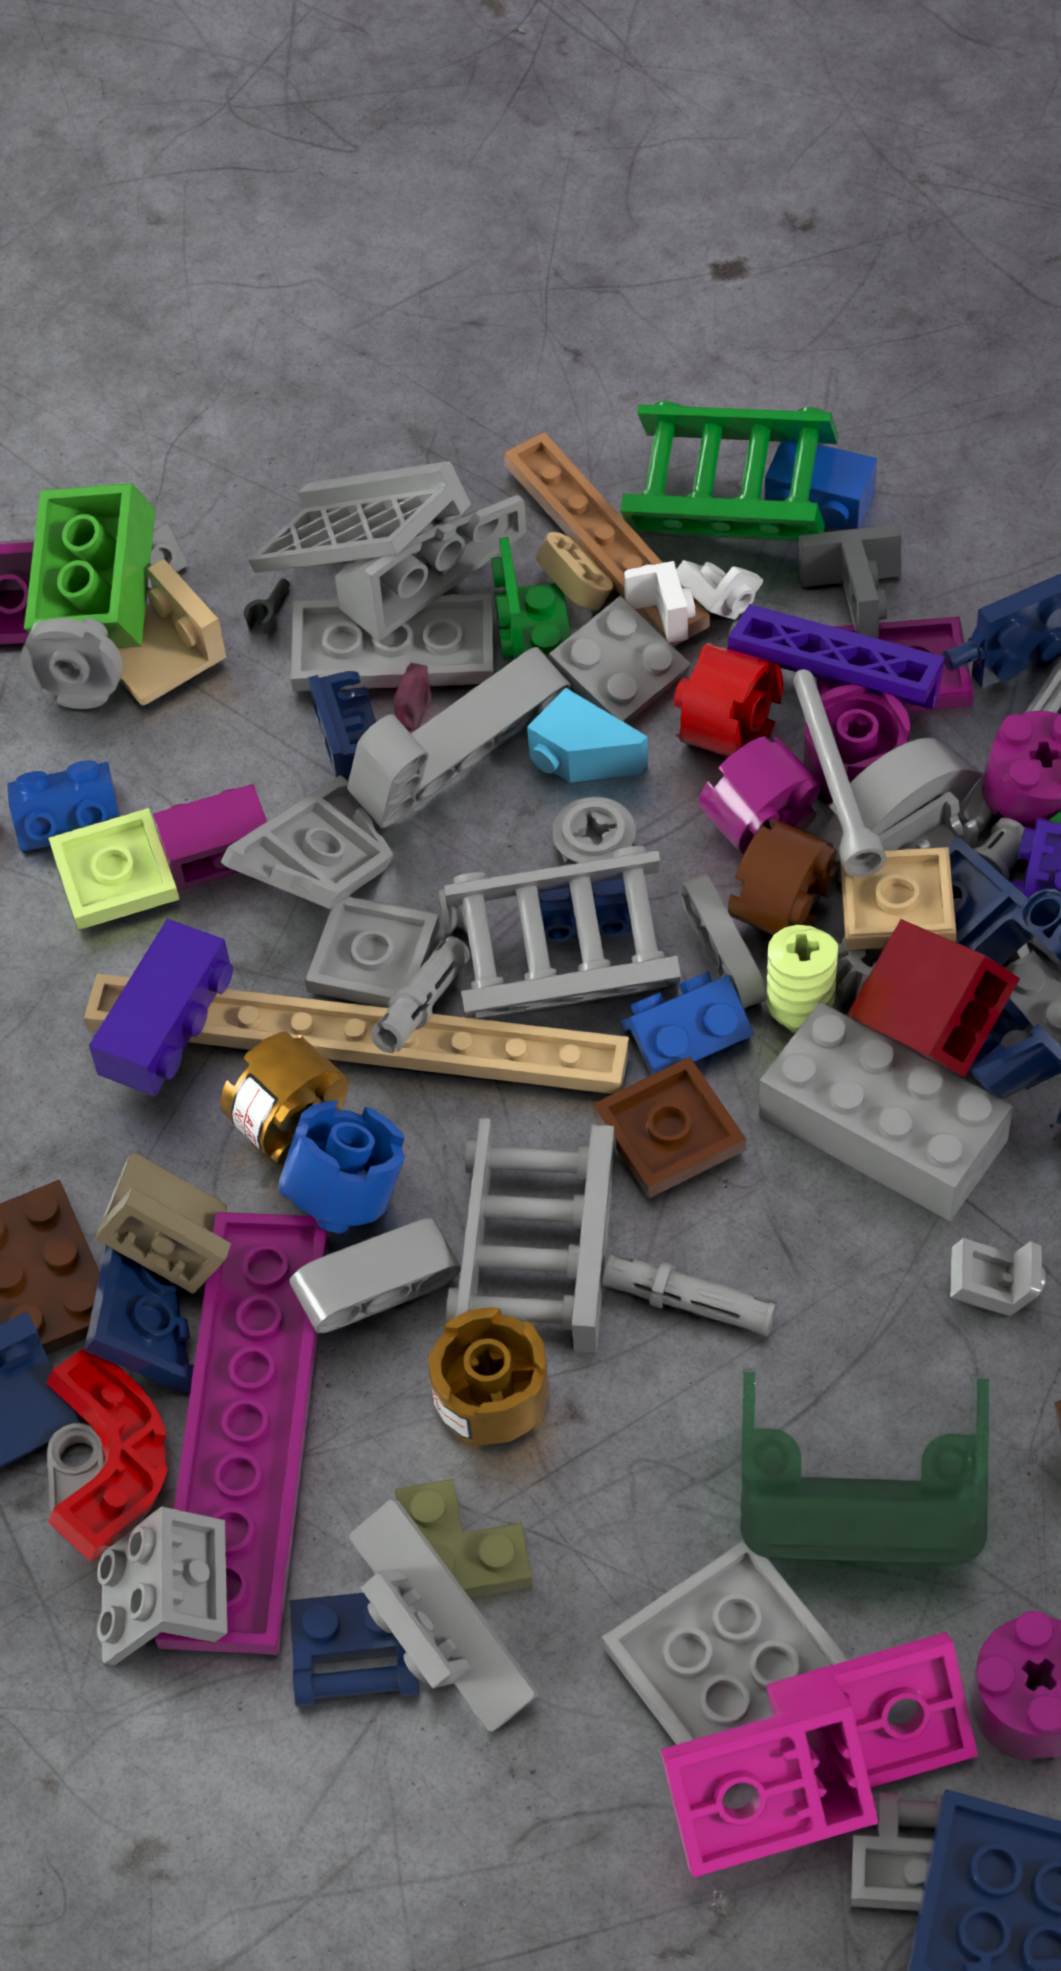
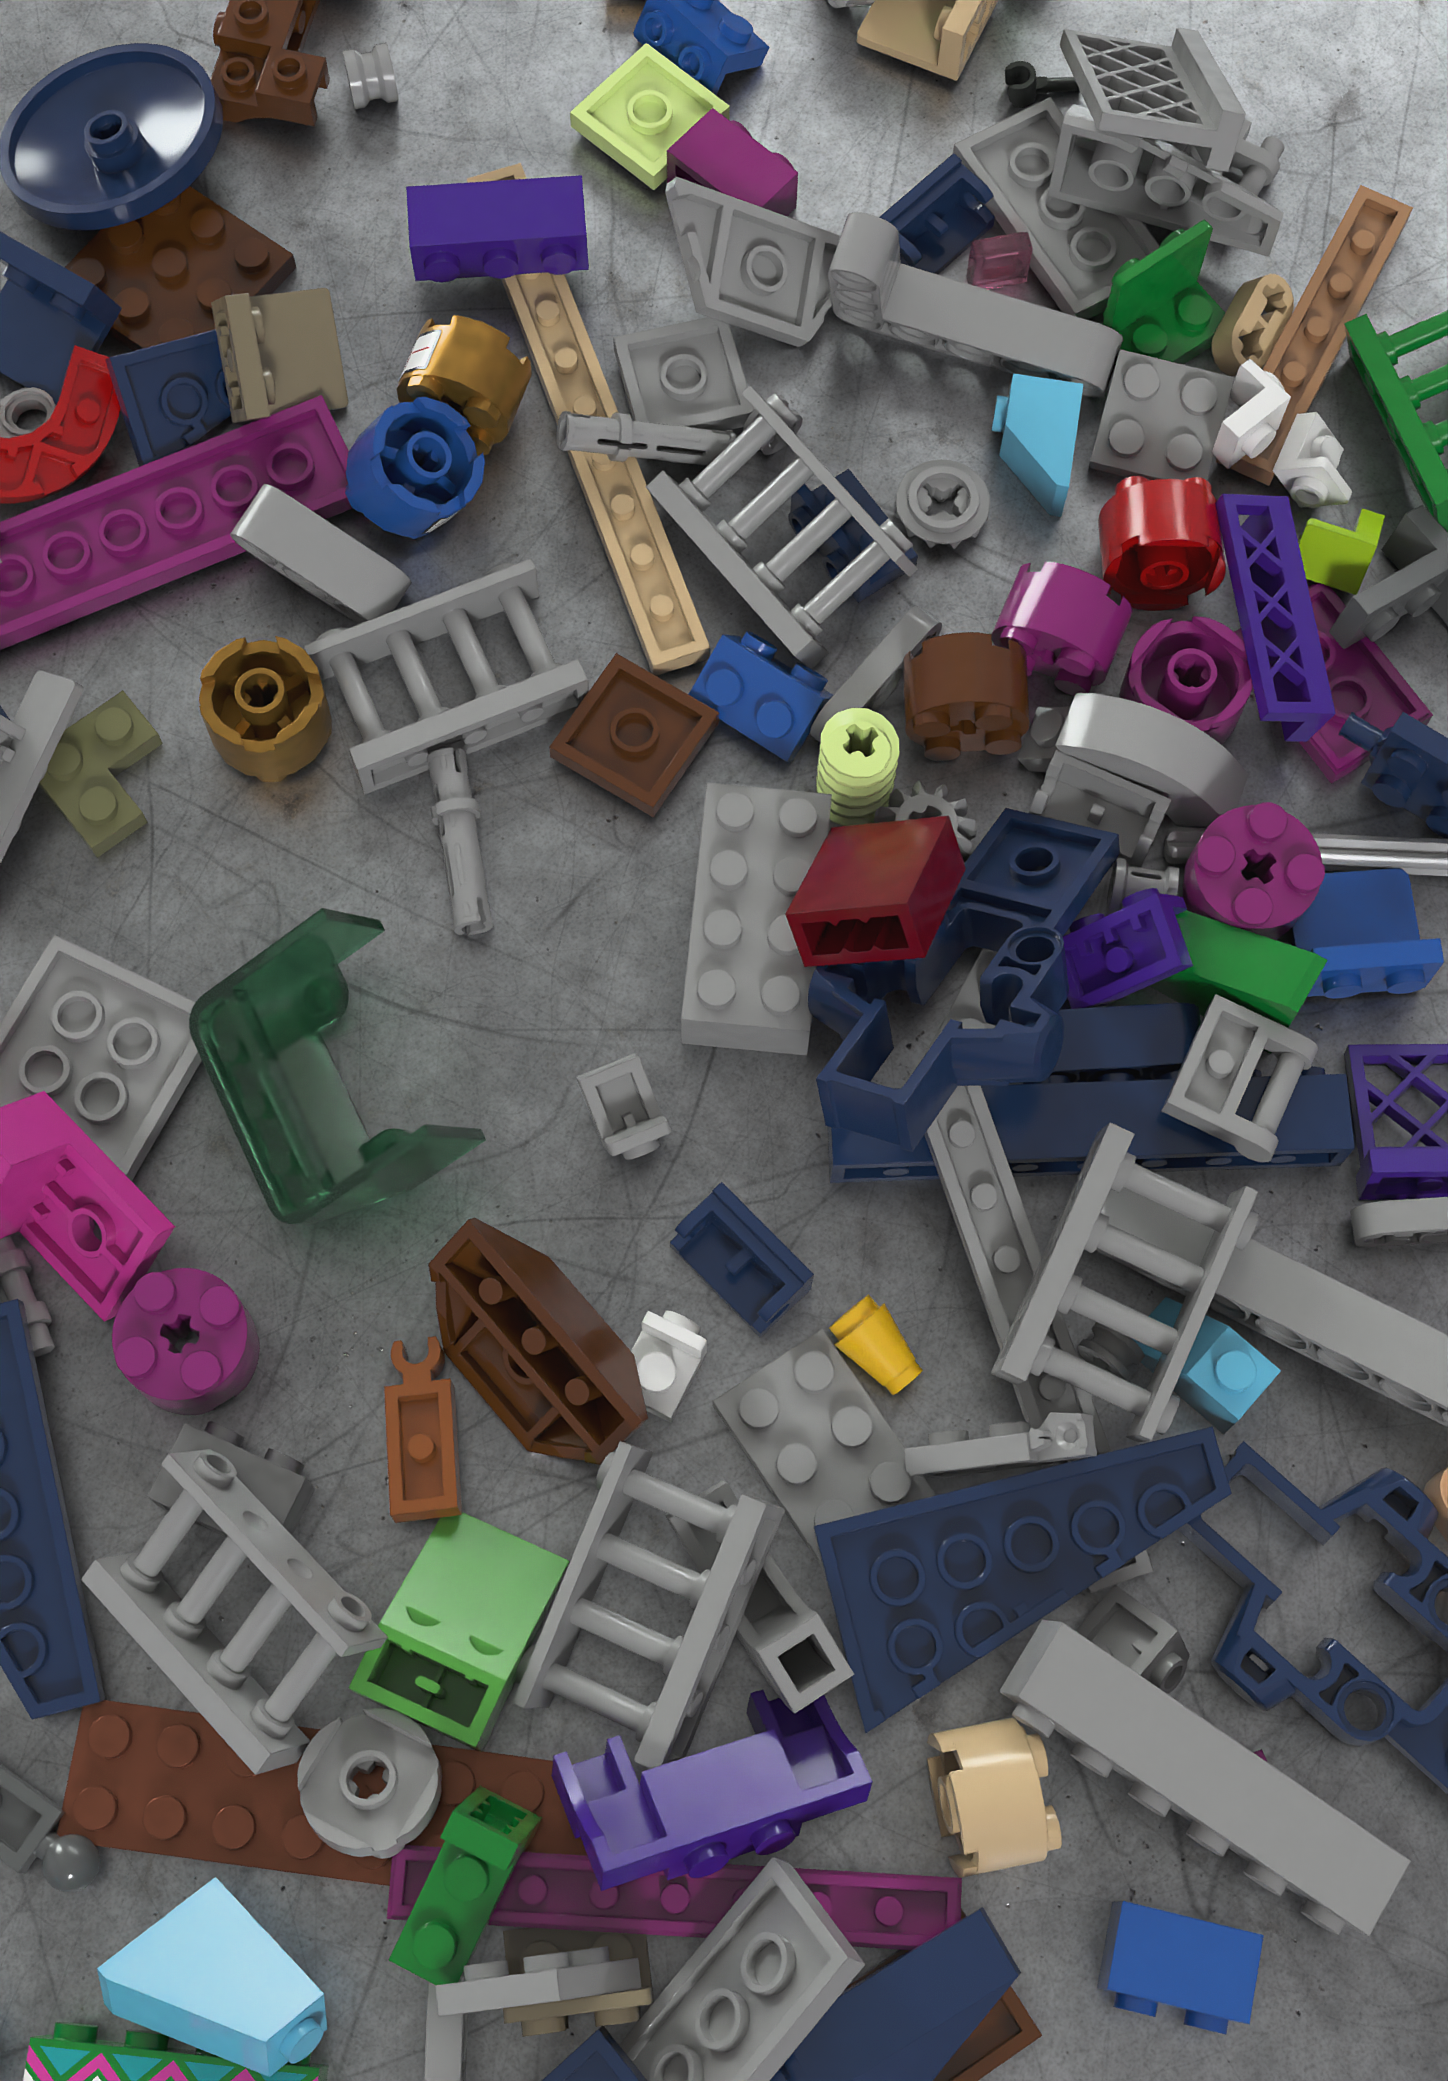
camera: 55 degrees right, 15 degrees up
light grey piece [793,670,886,877] -> none
tan plate [840,847,956,950] -> none
none -> lime panel [1298,508,1385,595]

